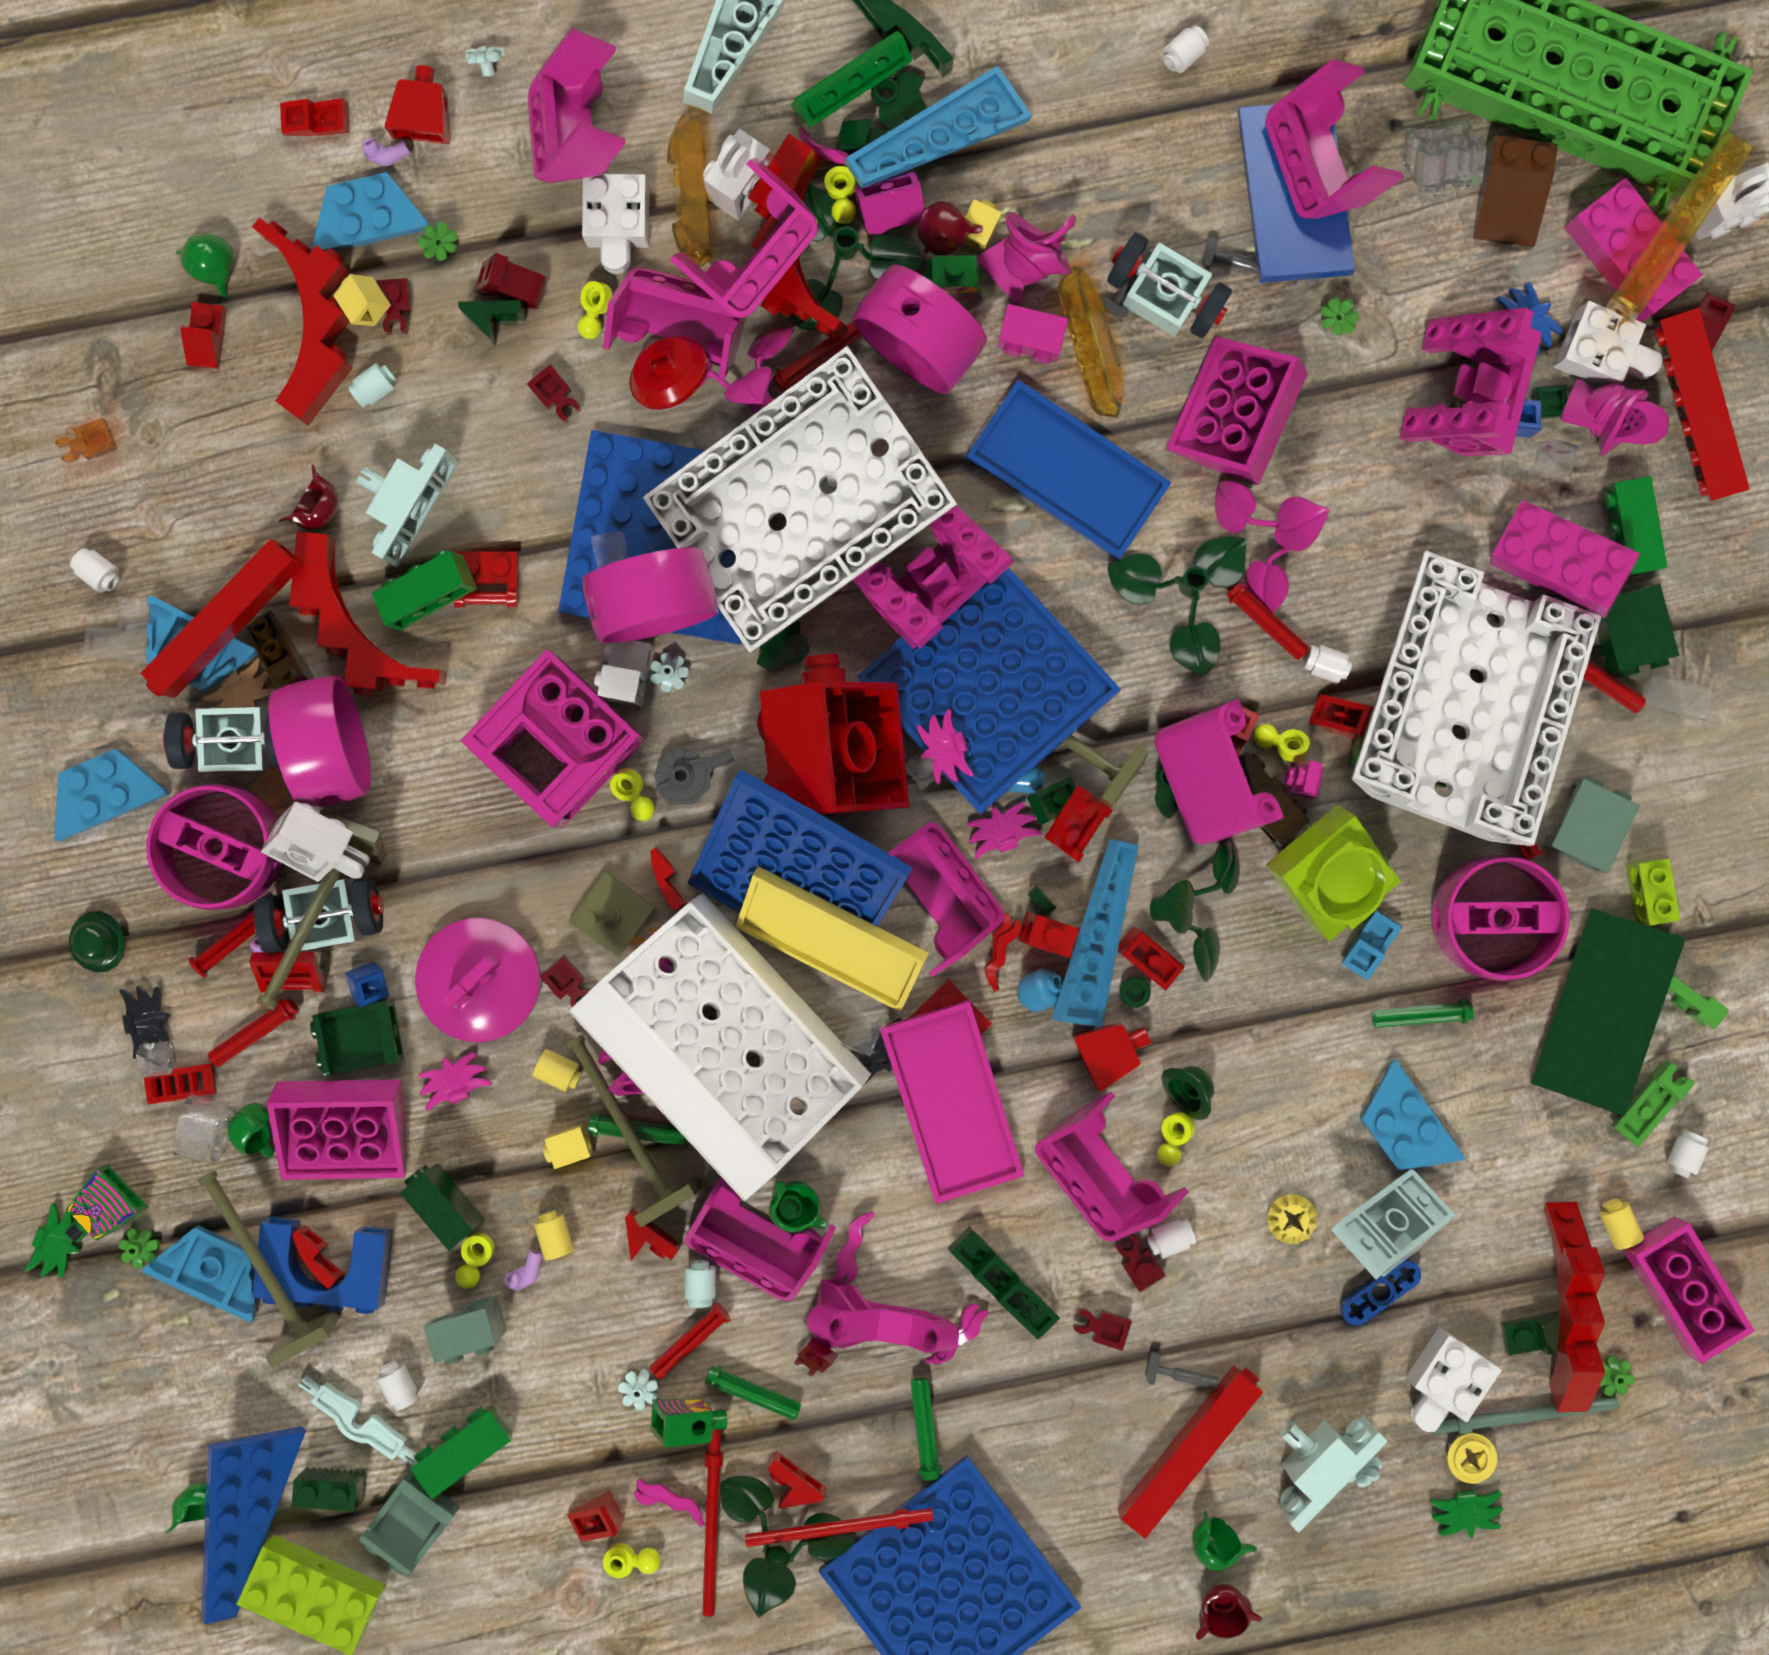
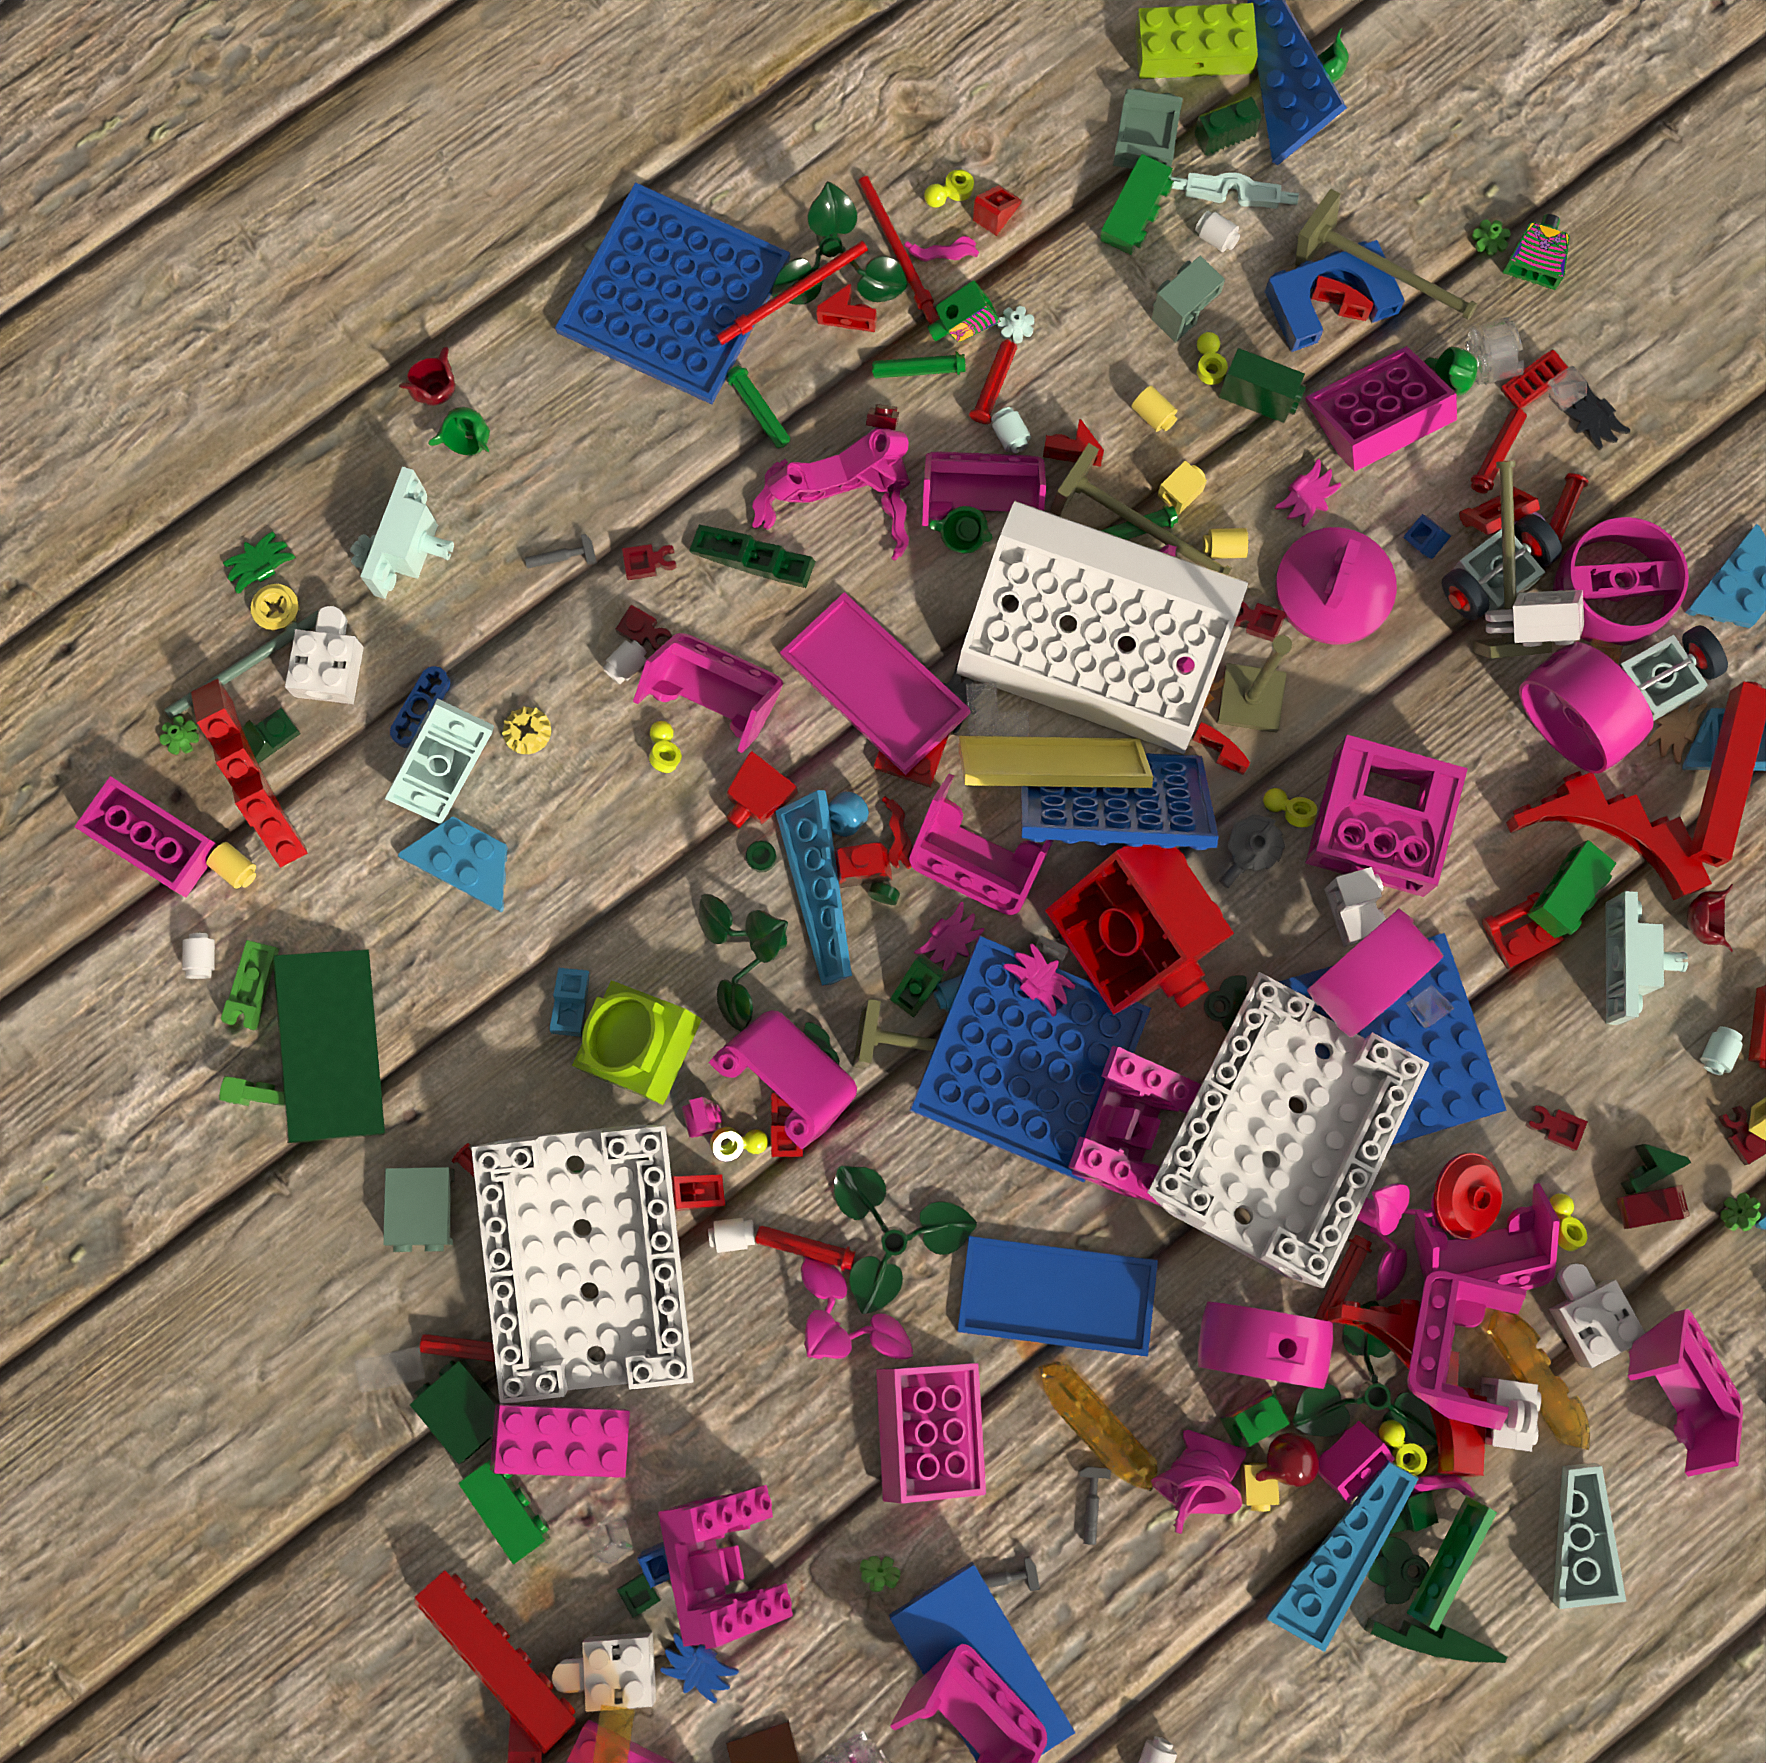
camera: 160 degrees right, 10 degrees down
green piece [24,1203,81,1278] -> none
dark green hat [69,911,125,973] -> none
dark azure wing [142,1225,256,1323] -> none
dark brown slope [245,610,315,689] -> none
dark green panel [310,999,405,1076] -> none
lavender arm [504,1250,543,1291] -> none
light aqua plant [650,653,689,692] -> none
dark pink brick [997,304,1069,364] -> none
red plate [1044,786,1113,863] -> none
light aqua brick [1107,232,1232,339] -> none
red slope [1117,926,1185,991] -> none
red brick [1117,1365,1263,1539] -> none
dark green hat [1161,1066,1214,1120] -> none
dark brown slope [1239,752,1310,846] -> none
green axle [1371,999,1474,1028] -> none
dark pink cylinder [1431,855,1570,981] -> none
dark pink helmet [1560,379,1669,457] -> none
lime brick [1625,859,1681,926] -> none

